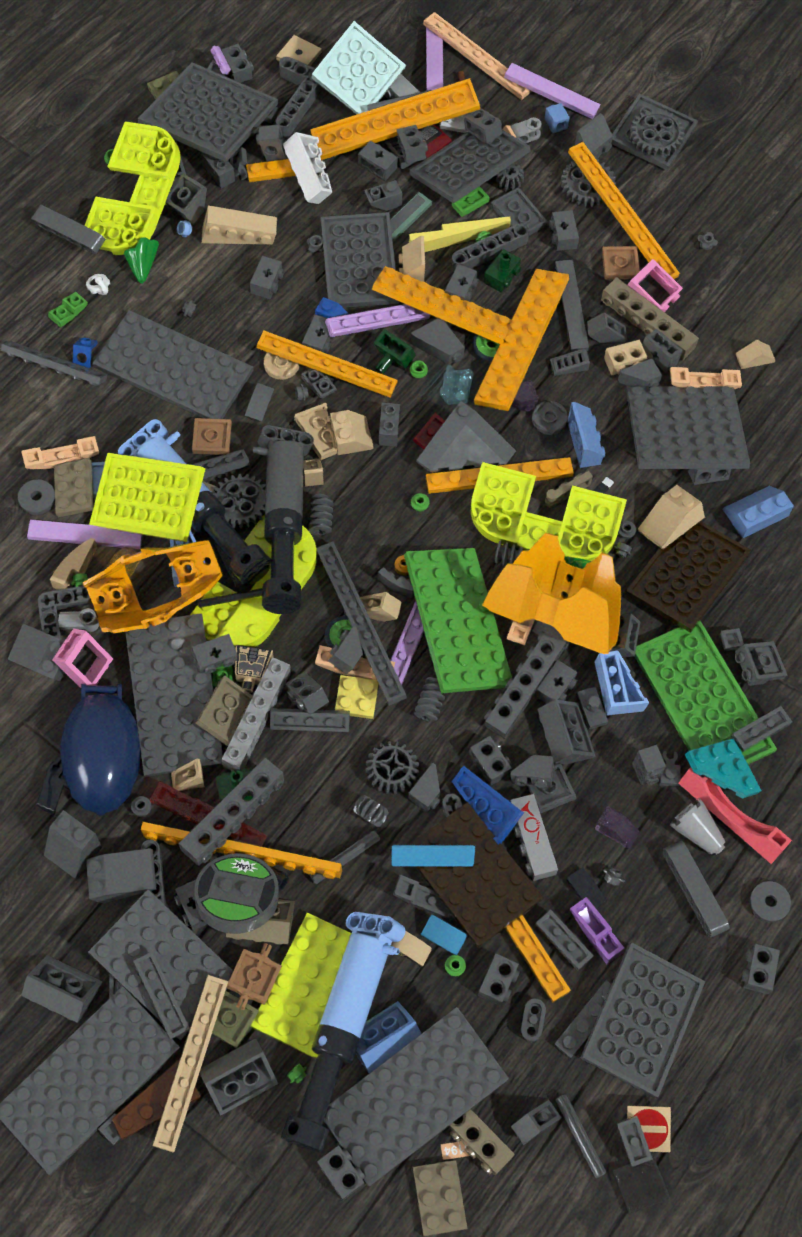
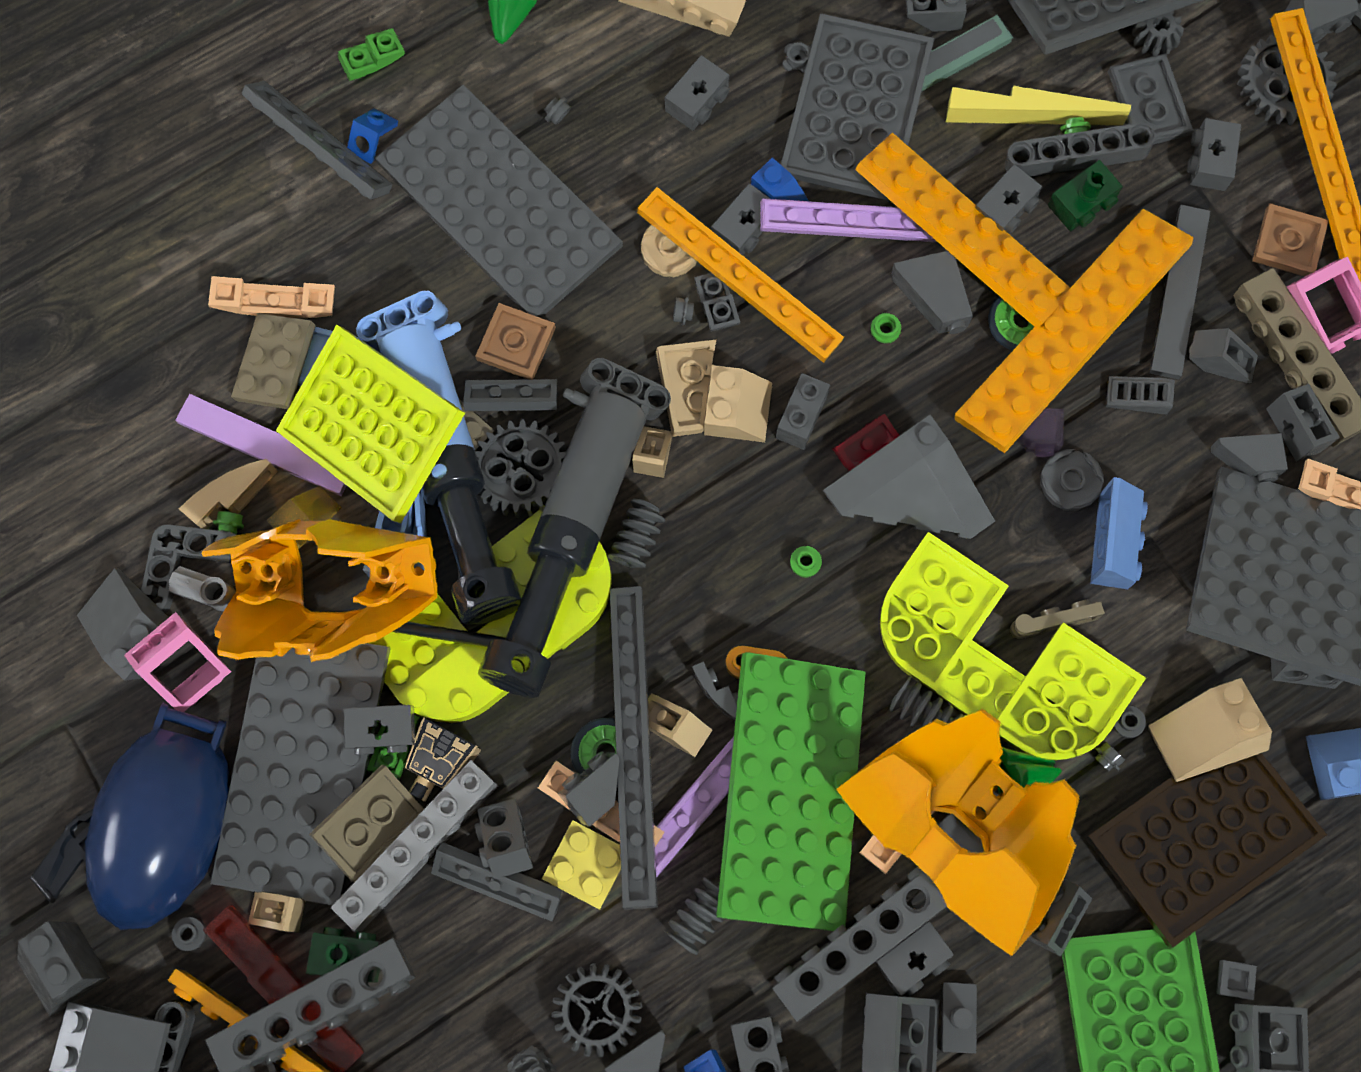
camera: 25 degrees right, 10 degrees up
dark grey tile [18,479,55,515] -> none
white piece [86,274,110,295] -> none
dark grey slope [245,383,274,422] -> none
dark green brick [374,329,416,374] -> none
tan slope [399,236,425,282] -> none
light orange plate [426,457,574,494] -> none
clear light blue bracket [440,365,473,405] -> none
bright green plate [452,186,490,217] -> none
sticker [595,477,614,494] -> none
light blue wedge [595,651,649,715] -> none
tan brick [604,340,647,375] -> none

